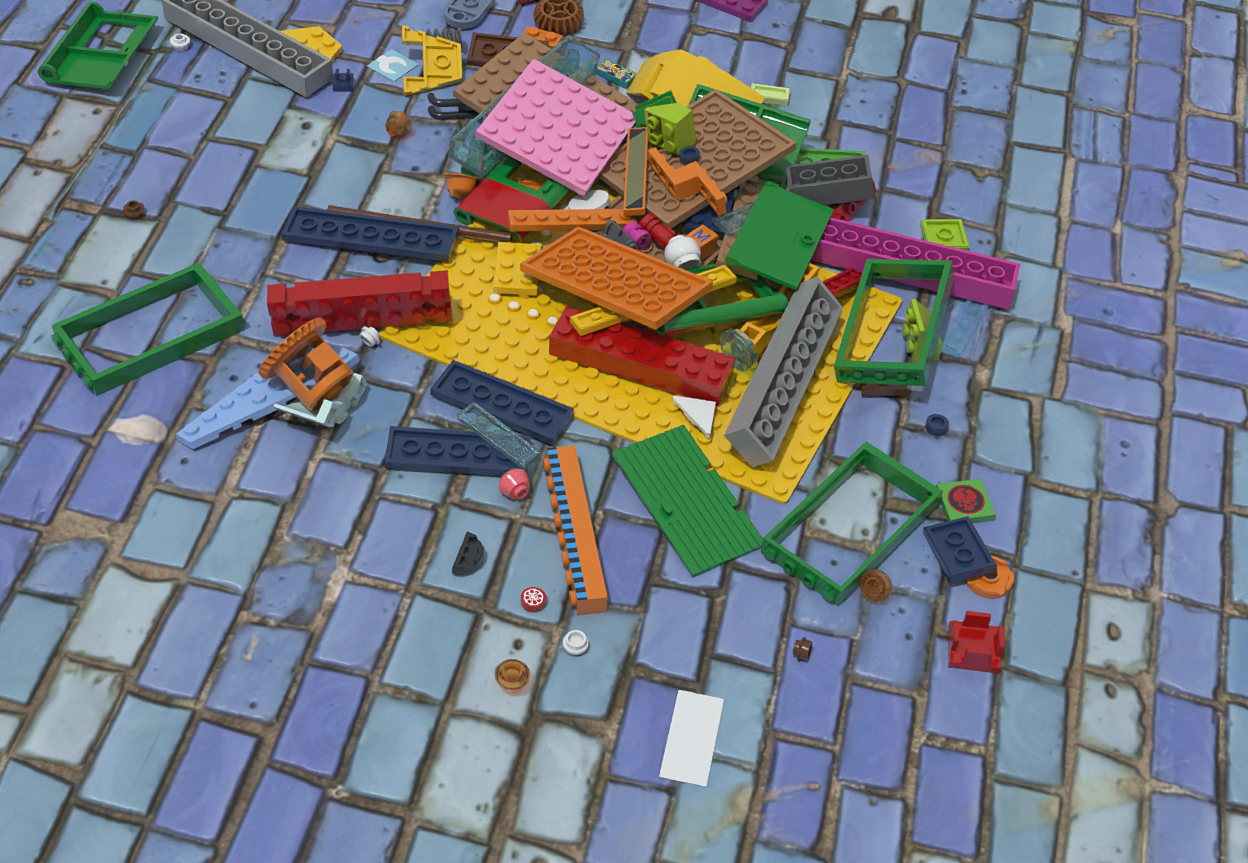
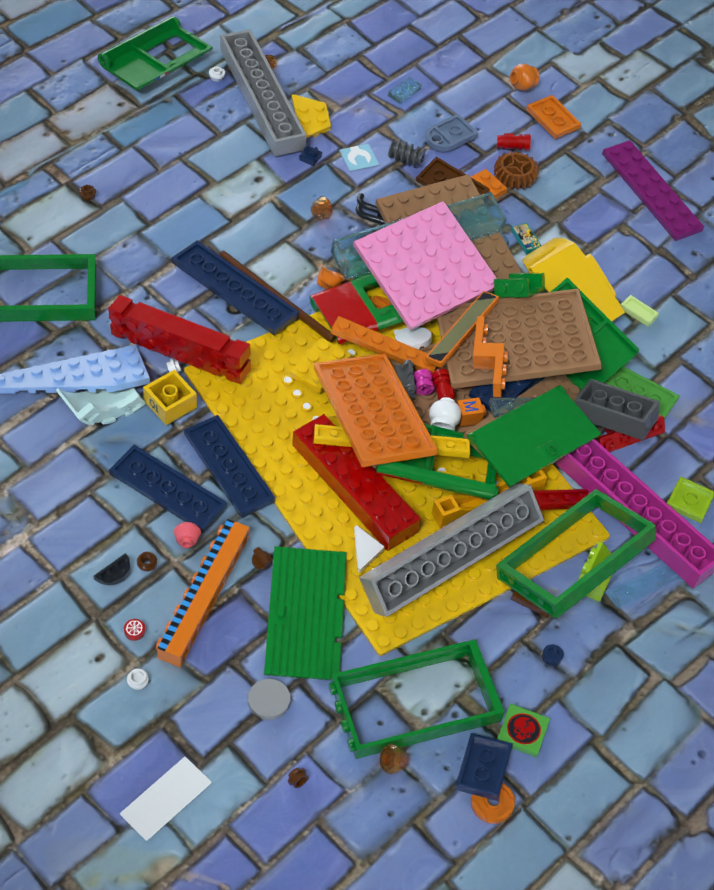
camera: 30 degrees right, 5 degrees up
orange piece [258,317,353,411] -> none
yellow wing [401,26,462,96] -> none
clear light blue tile [457,402,541,470] -> none
clear orange cone [494,659,530,693] -> none
lime slope [644,103,696,155] -> none
dark blue tile [679,146,701,165] -> none
clear light blue tile [720,328,757,371] -> none
red panel [948,611,1005,674] -> none
none -> reddish brown plate [137,552,157,571]
none -> yellow brick [143,370,197,425]
none -> light grey tile [248,679,290,720]
none -> reddish brown plate [252,547,272,570]

